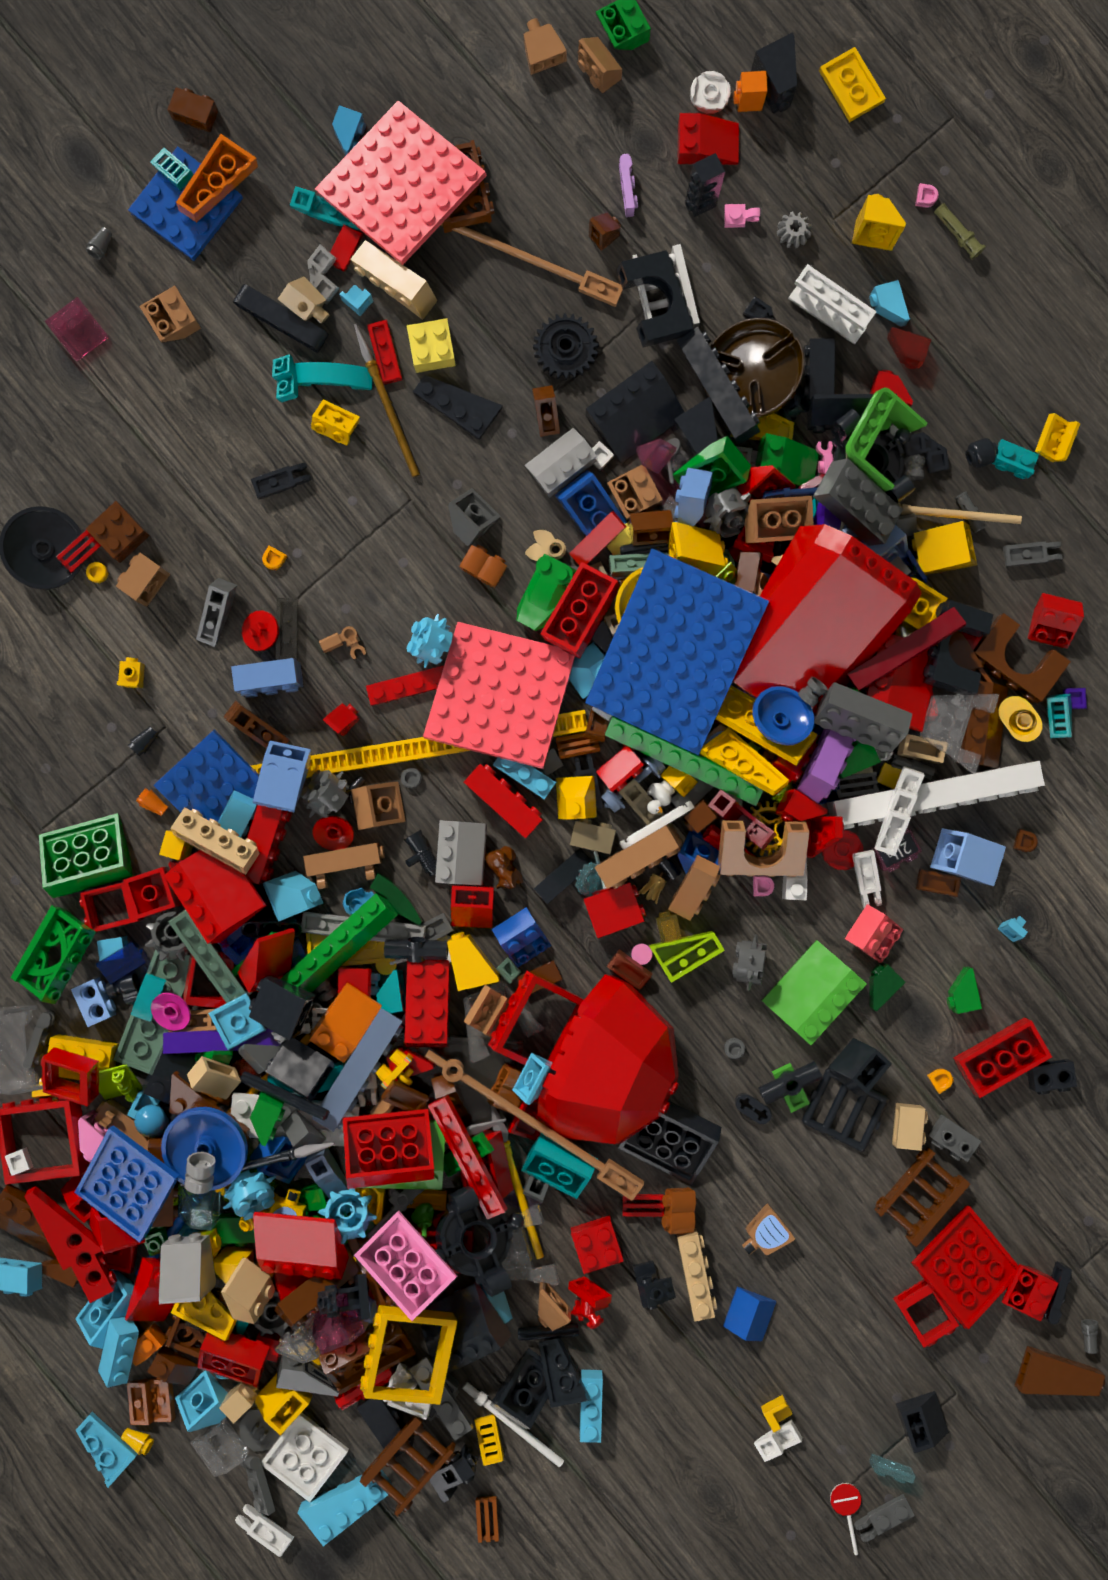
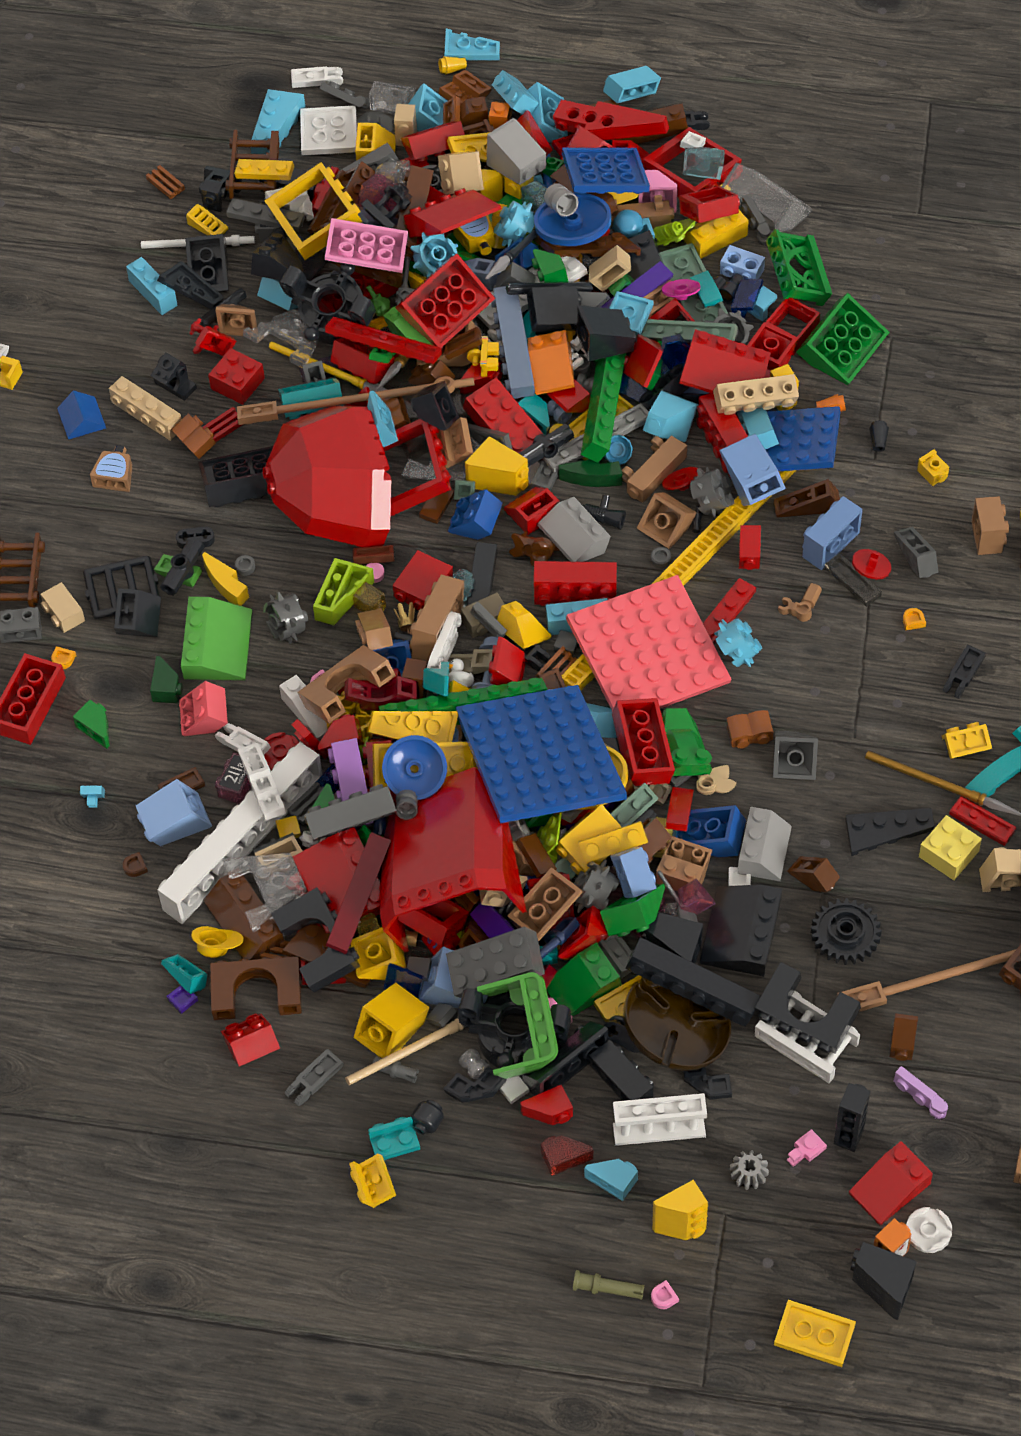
camera: 140 degrees right, 30 degrees down
none -> yellow slope [202,552,249,606]
none -> yellow plate [234,159,294,180]
none -> black slope [411,381,459,431]
none -> teal slope [423,661,449,696]
none -> dark orange tile [443,96,460,124]
none -> dark grey tile [468,424,512,449]
none -> dark grey tile [470,602,507,637]
none -> yellow plate [579,821,648,863]
none -> clear light blue slope [683,147,725,180]

